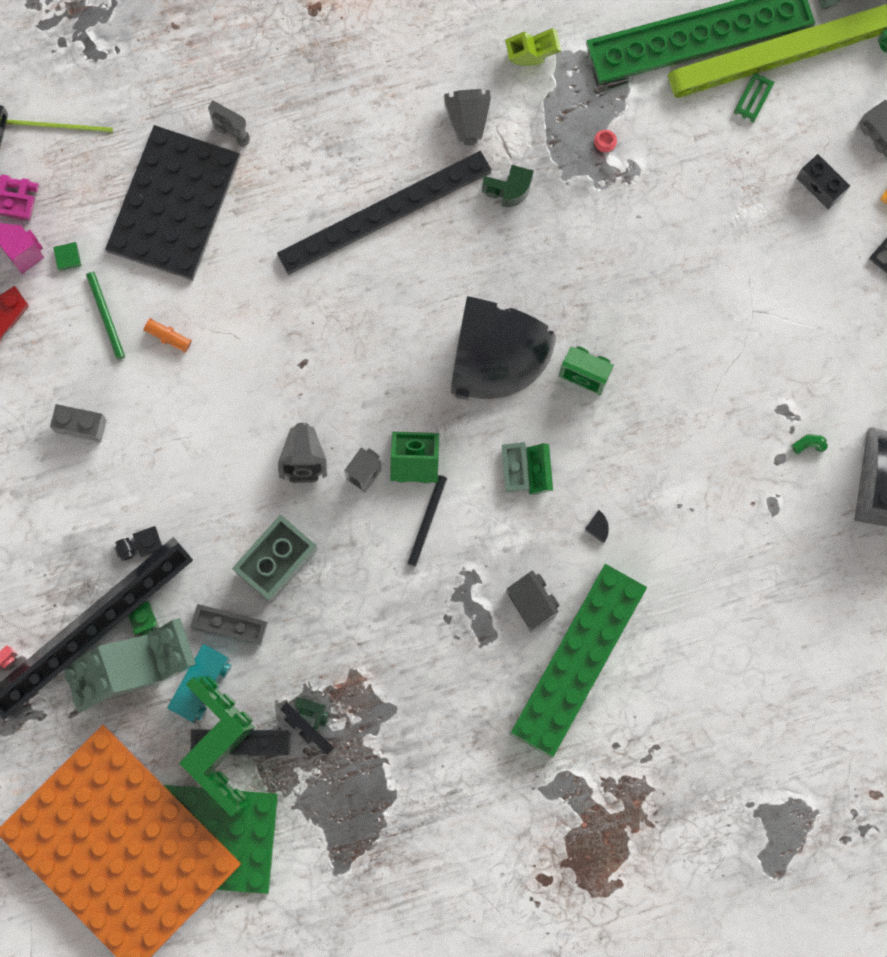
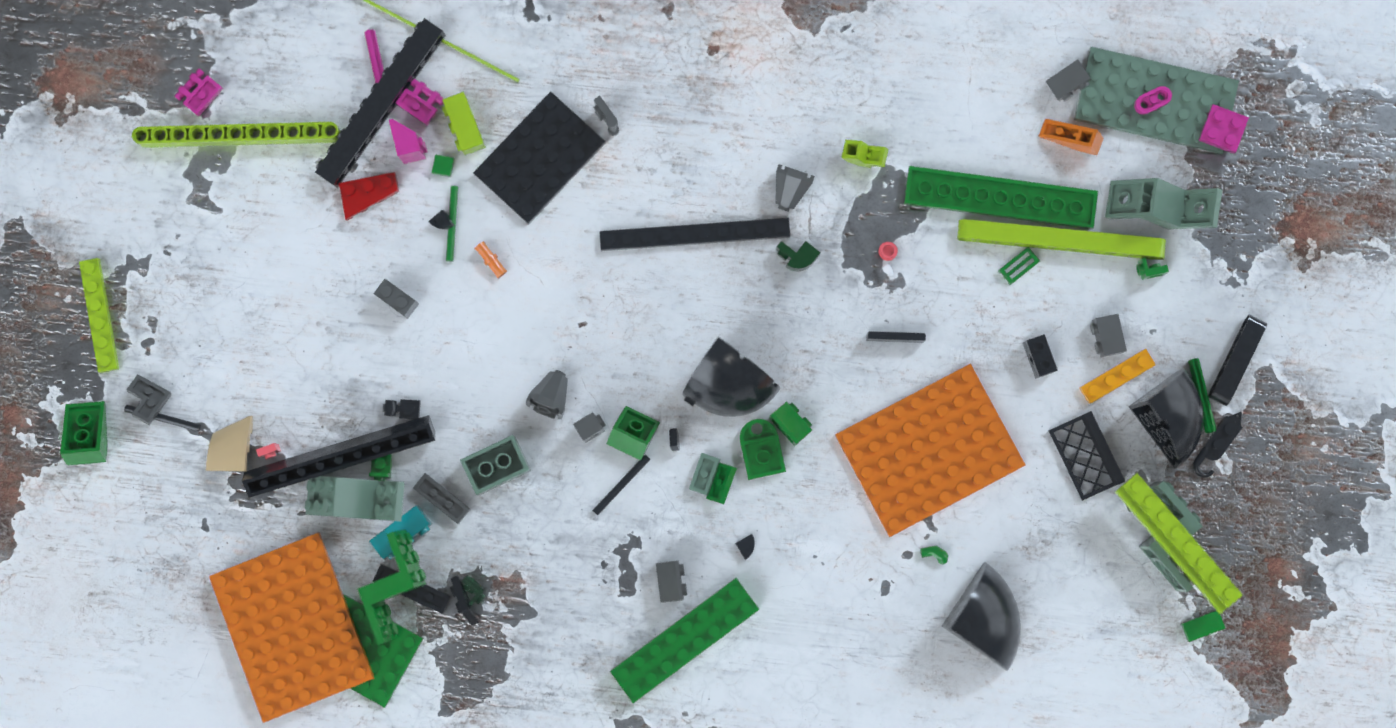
camera: 30 degrees right, 5 degrees up
none -> black tile [428,210,455,230]
none -> lime brick [441,91,486,155]
none -> black tile [669,428,680,451]
none -> green plate [740,419,786,480]
none -> orange plate [835,363,1026,537]
none -> black tile [866,331,926,343]

